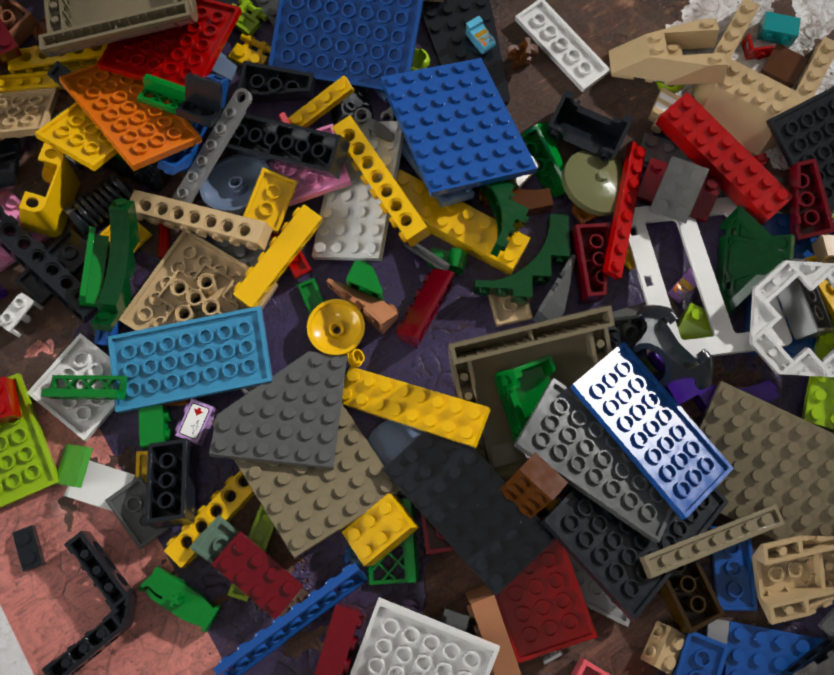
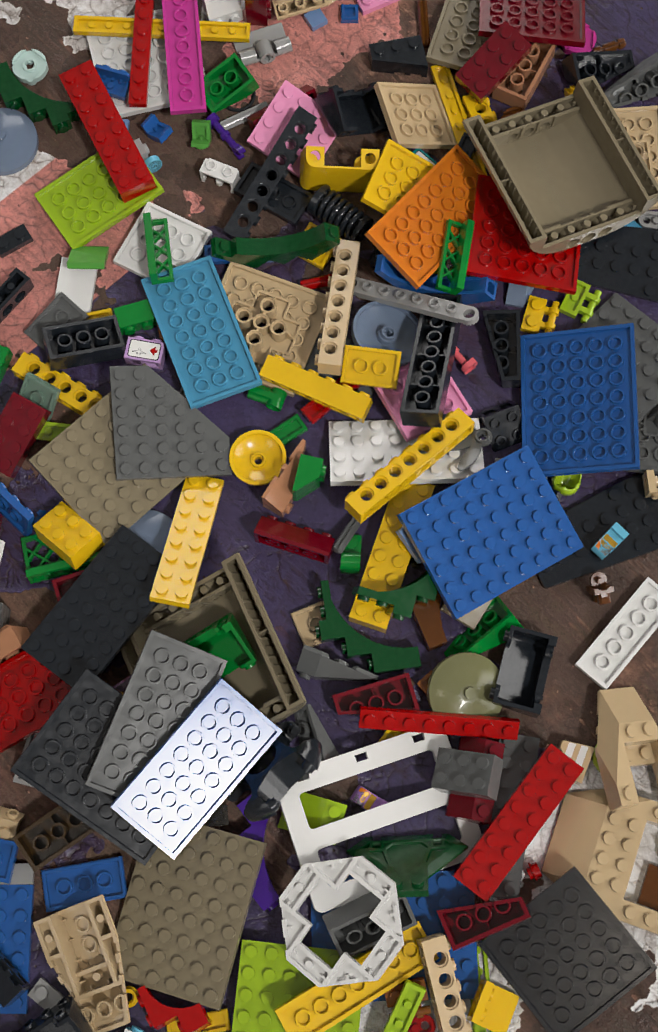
camera: 80 degrees right, 0 degrees up
green fence [79,226,109,307] -> none
black bracket [176,73,222,128] -> none
yellow plate [288,75,355,128] -> none
yellow plate [346,349,364,368] -> none
reddish brown brick [500,452,568,518] -> none
dark tan plate [639,504,785,579] -> none
none -> green piece [247,385,287,412]

